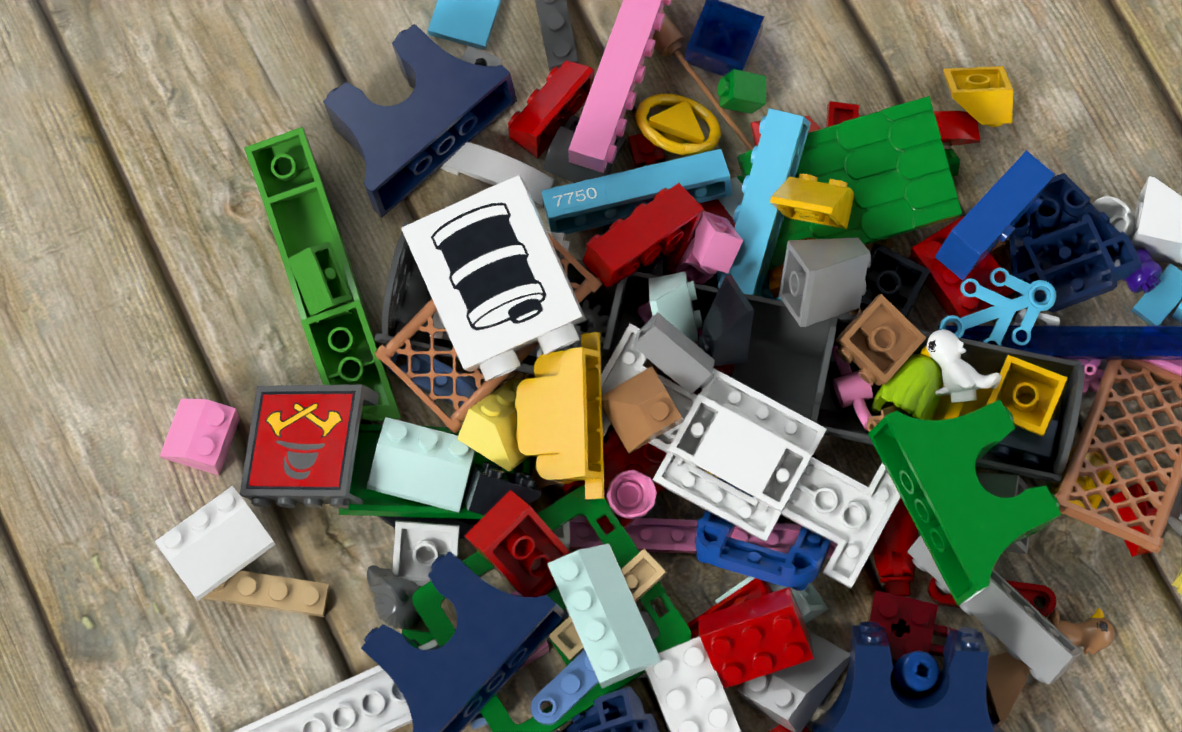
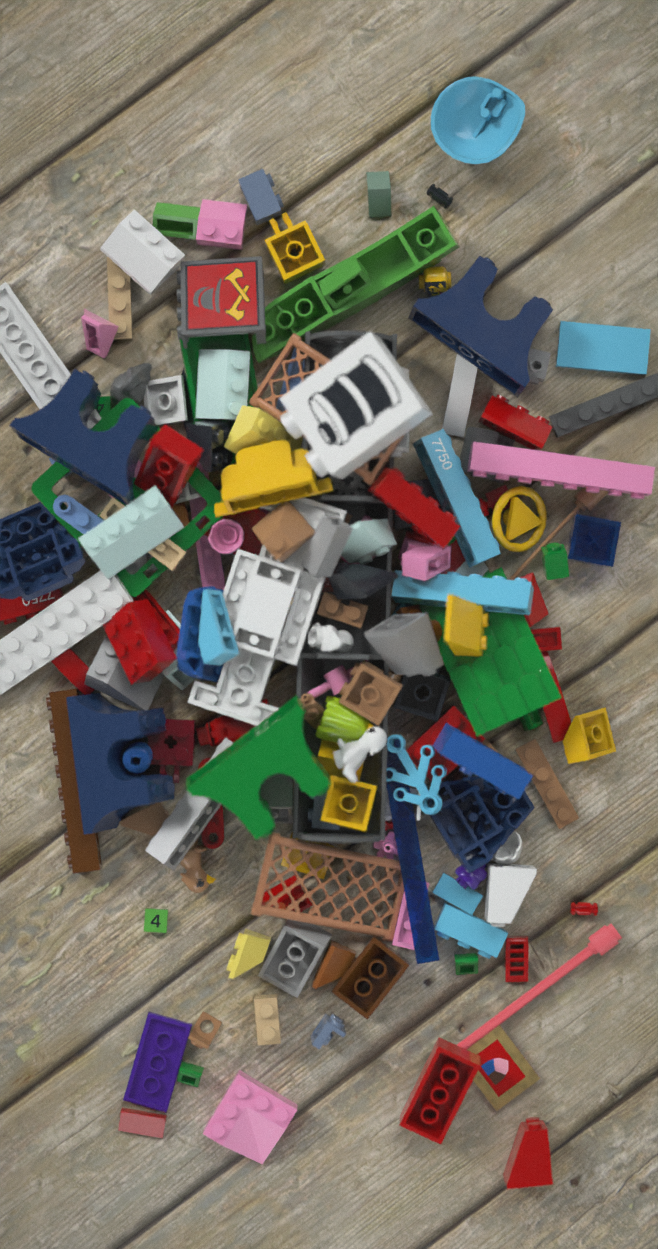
camera: 80 degrees right, 15 degrees up
none -> bright pink slope [81,309,119,358]
none -> bright green tile [144,908,169,933]
none -> bright green brick [152,202,201,240]
none -> medium azure slope [198,589,239,666]
none -> sand blue brick [238,169,284,225]
none -> yellow hinge [265,212,325,285]
none -> white animal [308,622,354,654]
none -> medium nougat brick [317,592,368,629]
none -> sand green slope [366,171,392,218]
none -> yellow head [419,266,451,297]
none -> black piece [426,184,453,209]
none -> medium azure piece [431,76,525,164]
none -> medium nougat plate [515,738,579,829]

